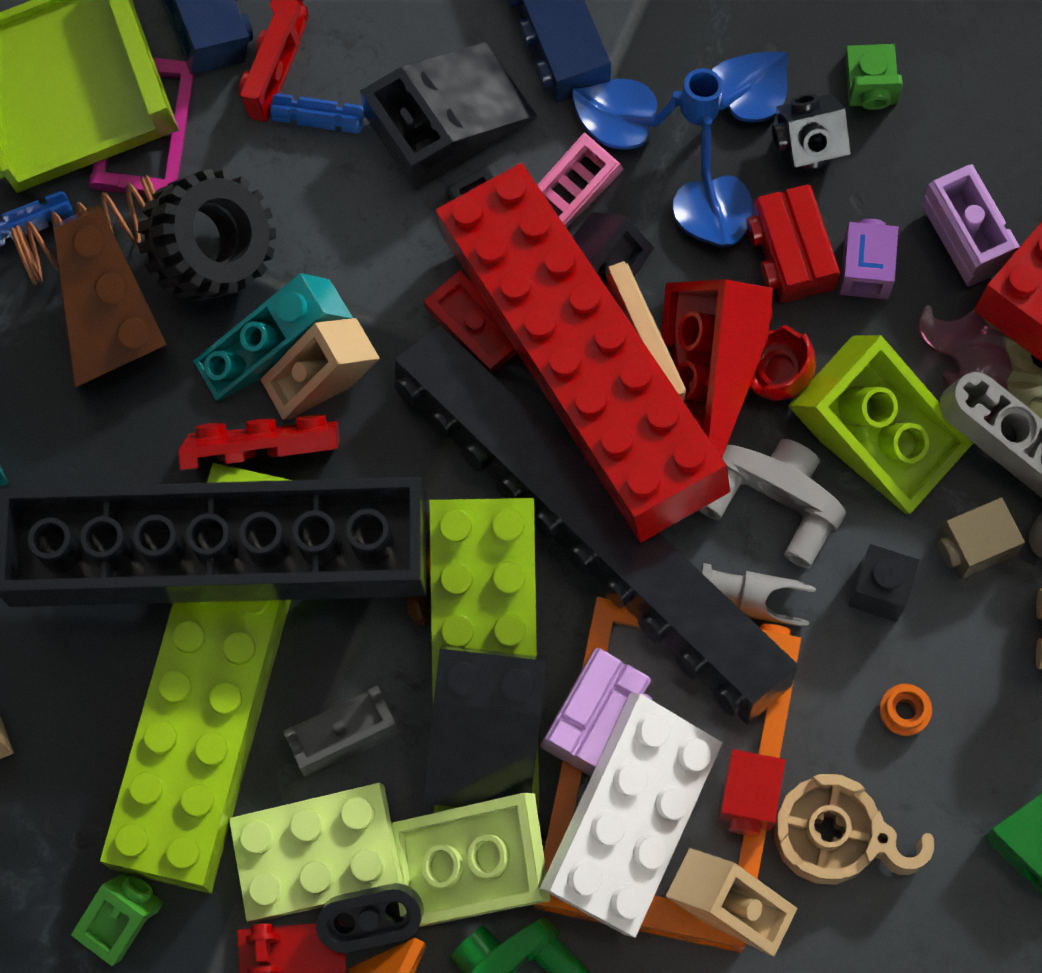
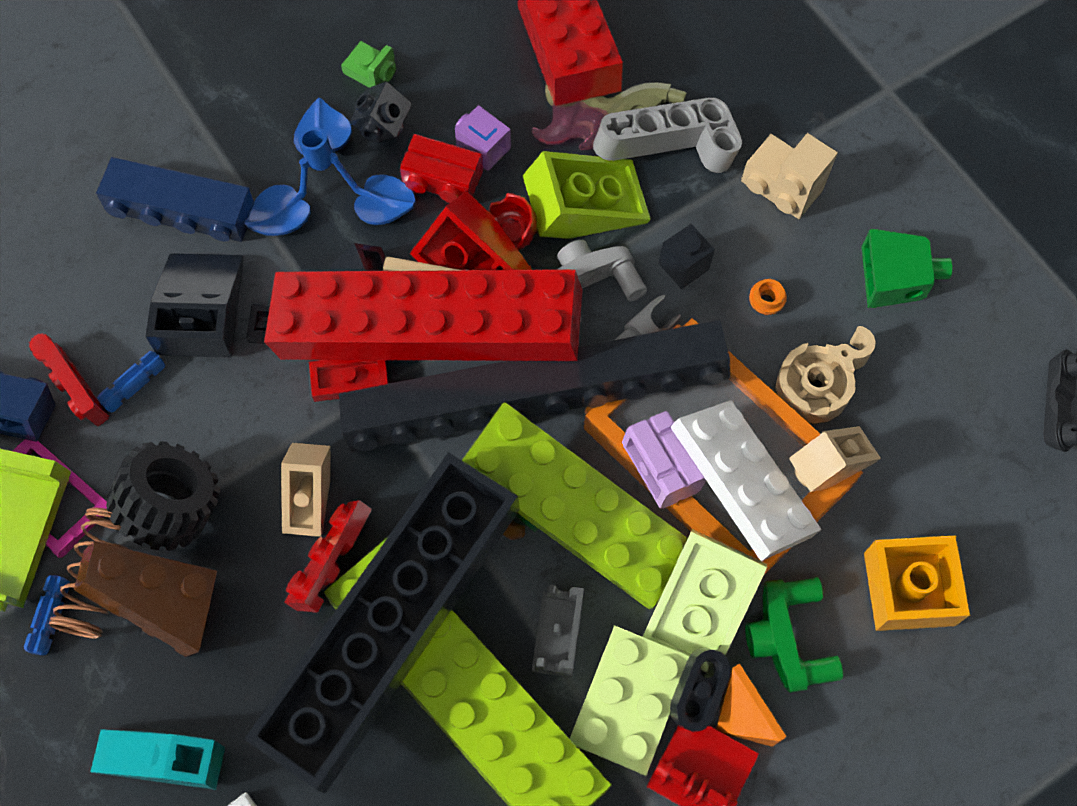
camera: 60 degrees left, 5 degrees down
teal slope [193,273,353,401] -> none
black slope [424,645,547,808] -> none
bright pink slope [537,132,624,228] -> none
red brick [718,749,786,836] -> none
lavender brick [921,164,1020,287] -> none
dark tan brick [938,497,1025,579] -> none

